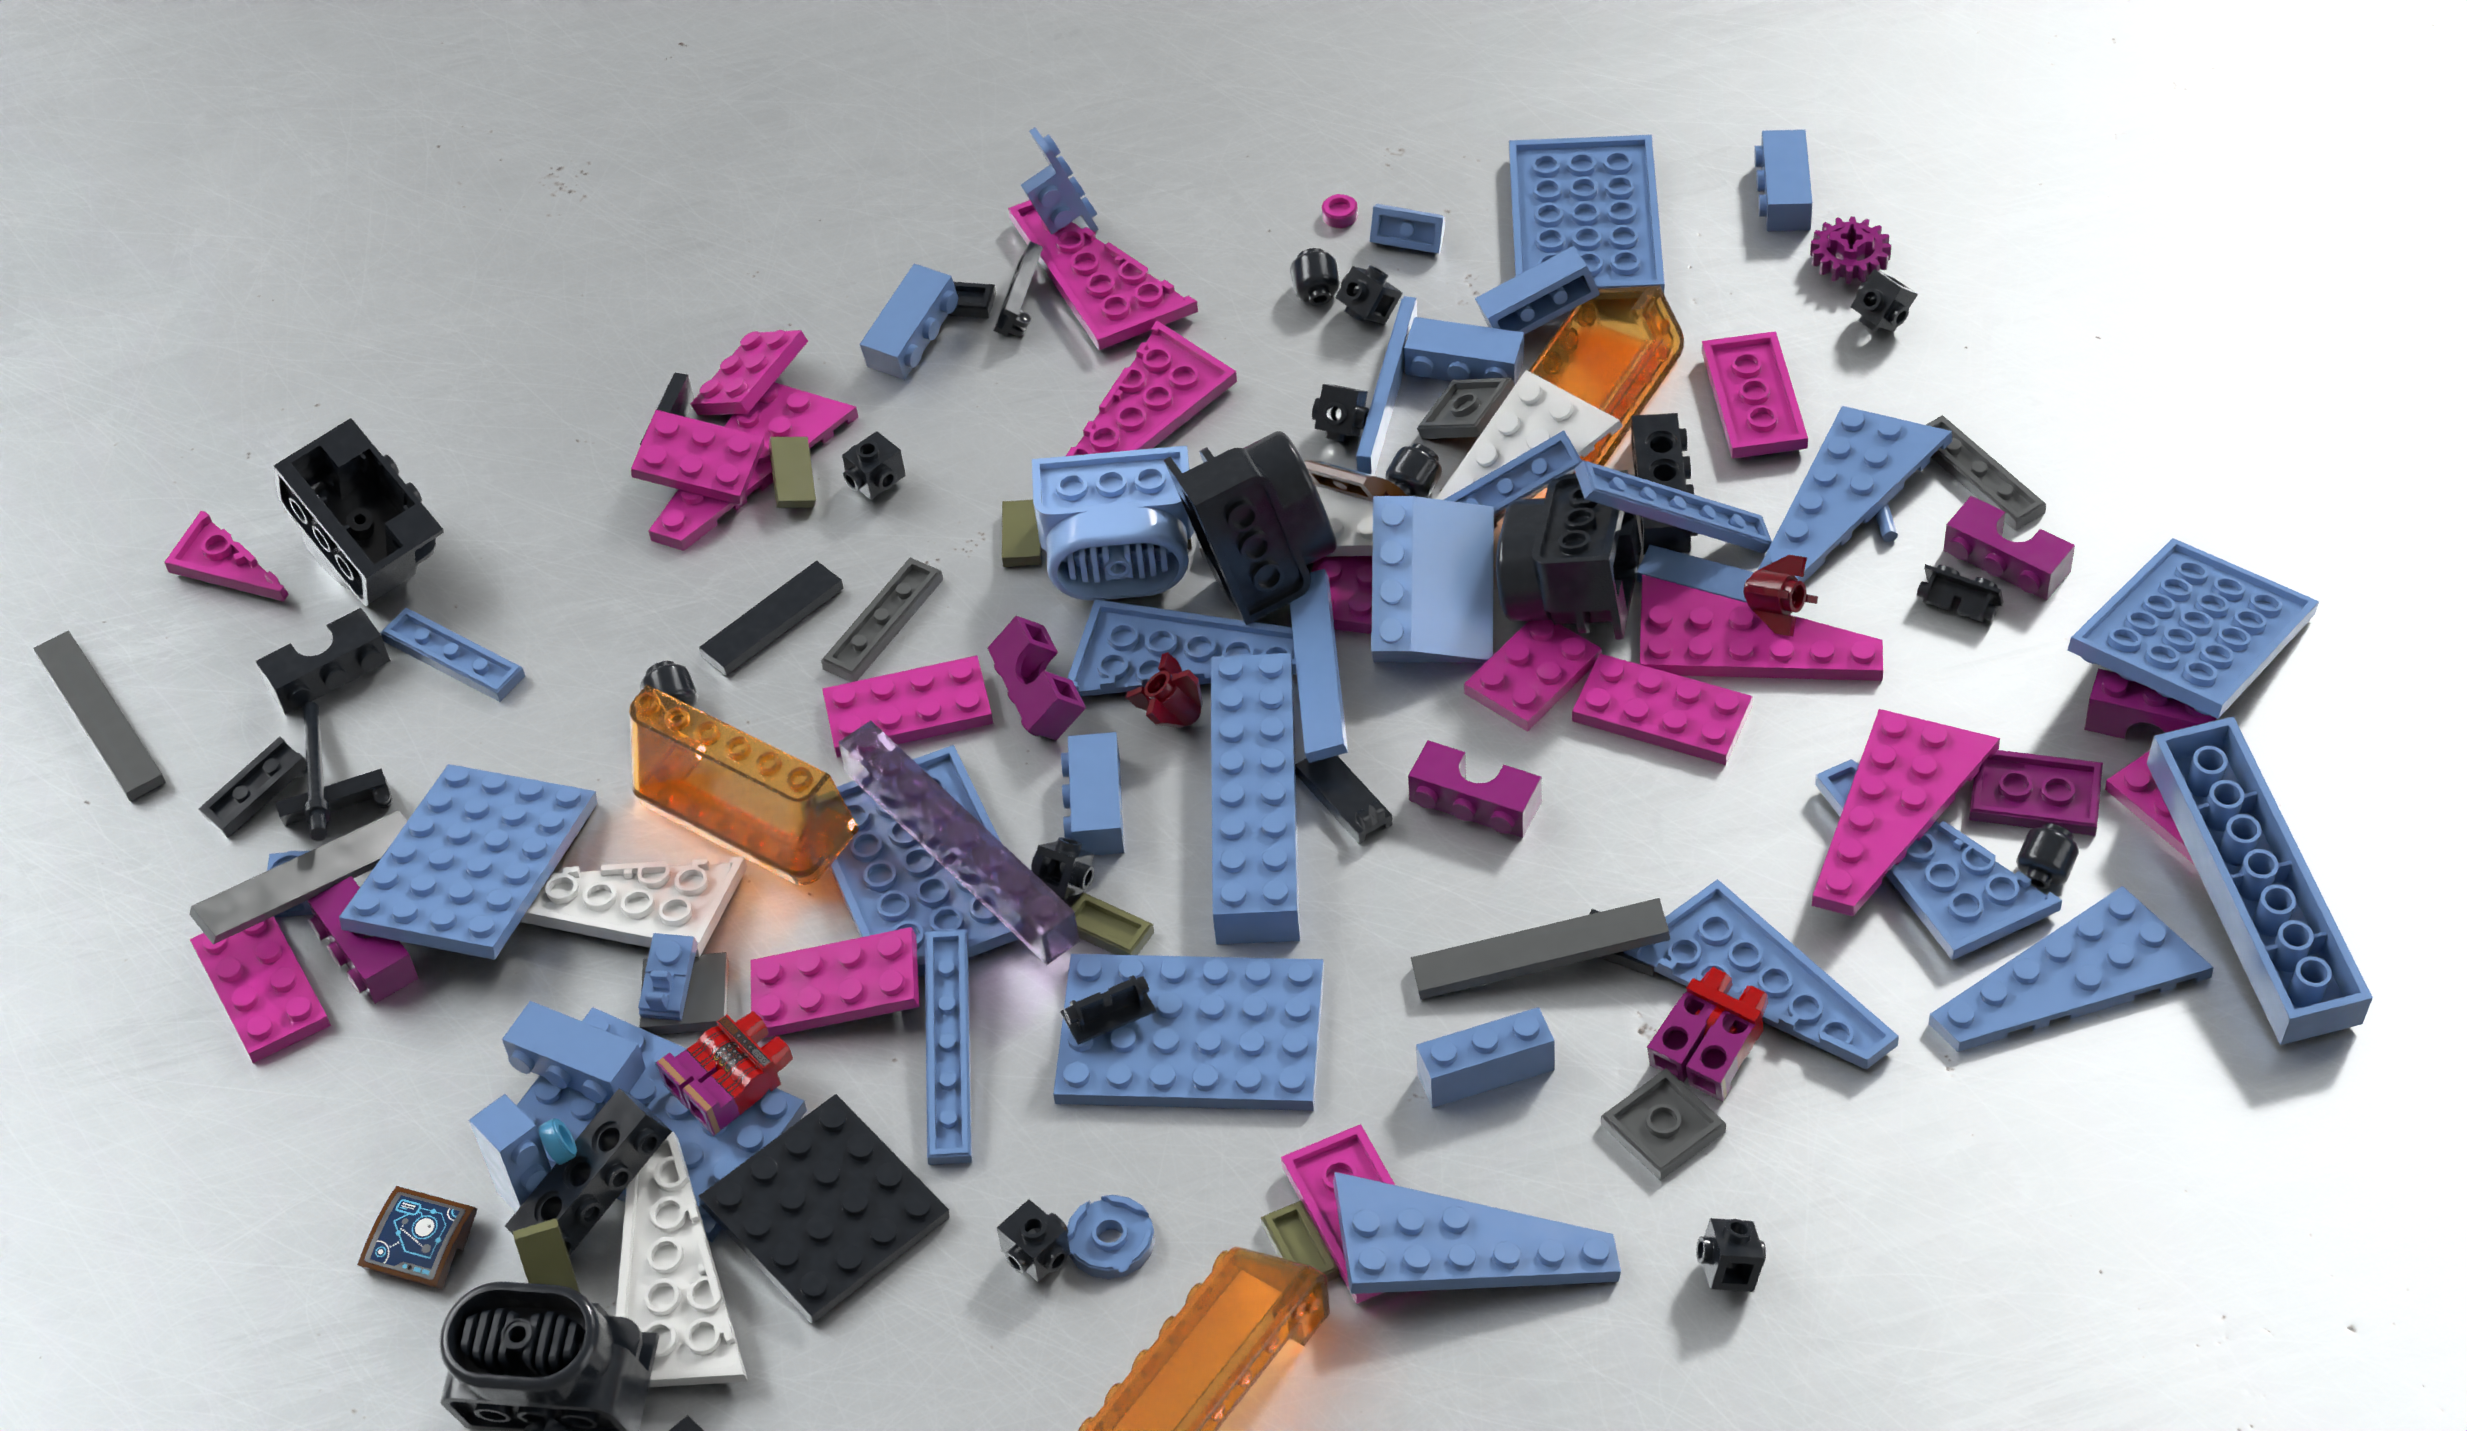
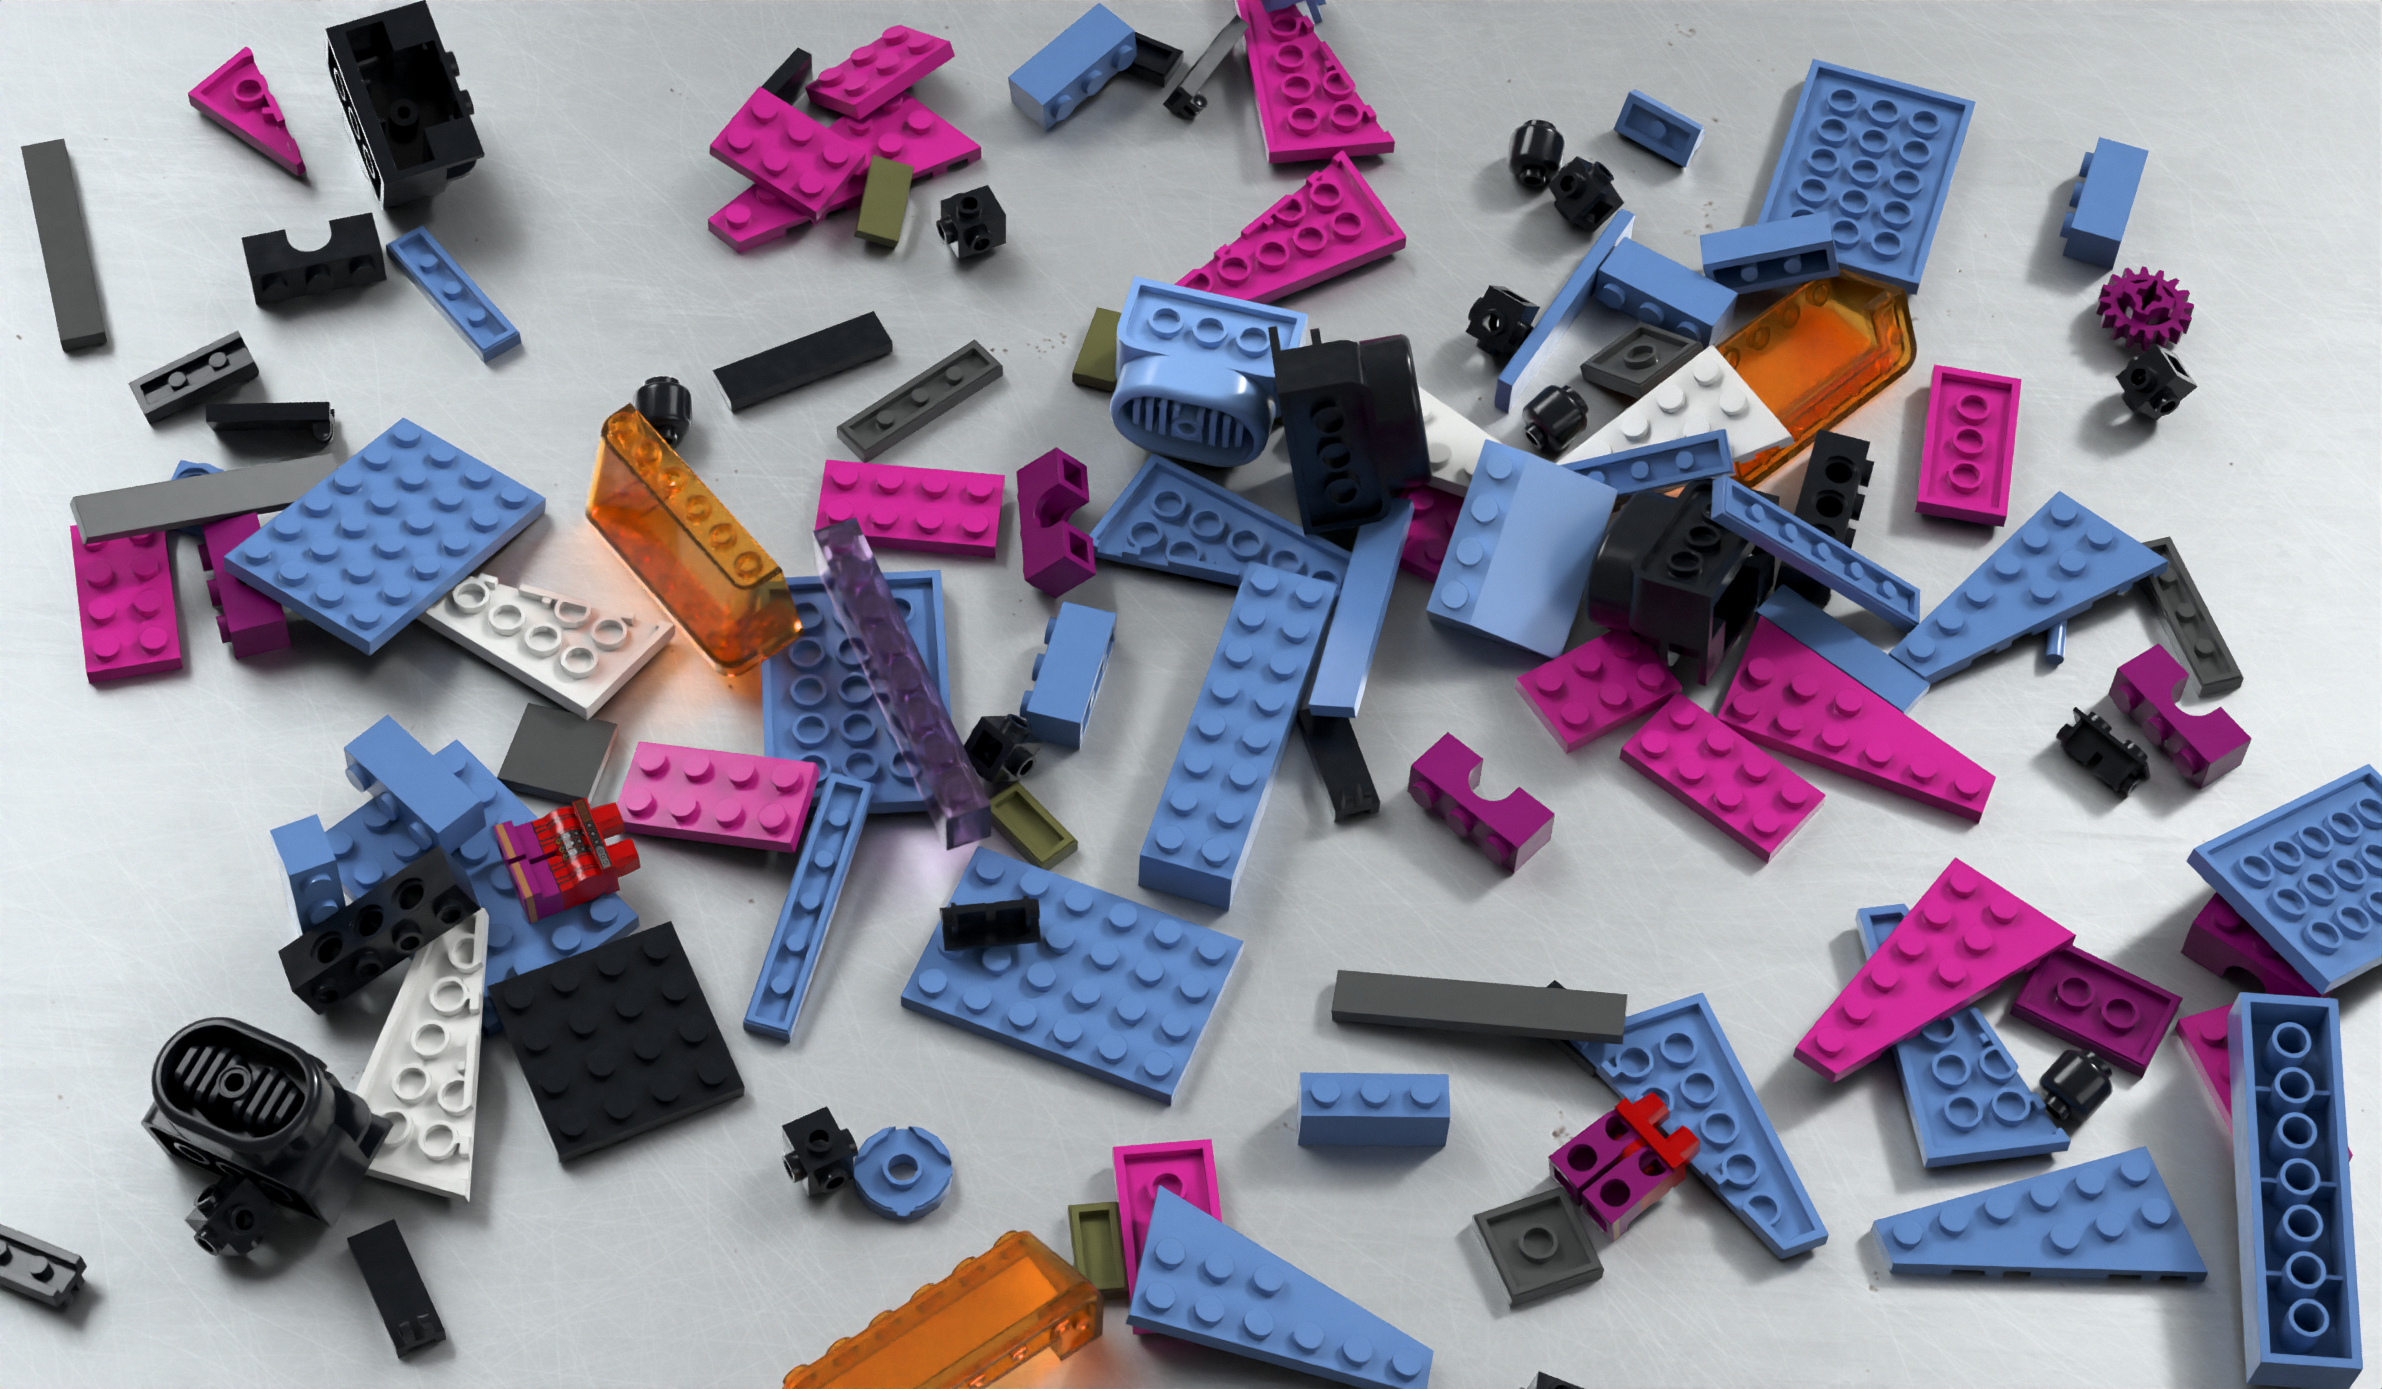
camera: 10 degrees right, 5 degrees up
black bar [303,702,330,841] -> none
slope [357,1186,478,1290] -> none
olive tile [513,1218,580,1292] -> none
dark azure tile [539,1118,577,1165] -> none
medium blue plate [638,933,698,1021] -> none
dark red brick [1126,652,1203,728] -> none
reddish brown slope [1304,460,1407,502] -> none
dark pink tile [1322,194,1358,228] -> none
dark red brick [1743,555,1818,637] -> none

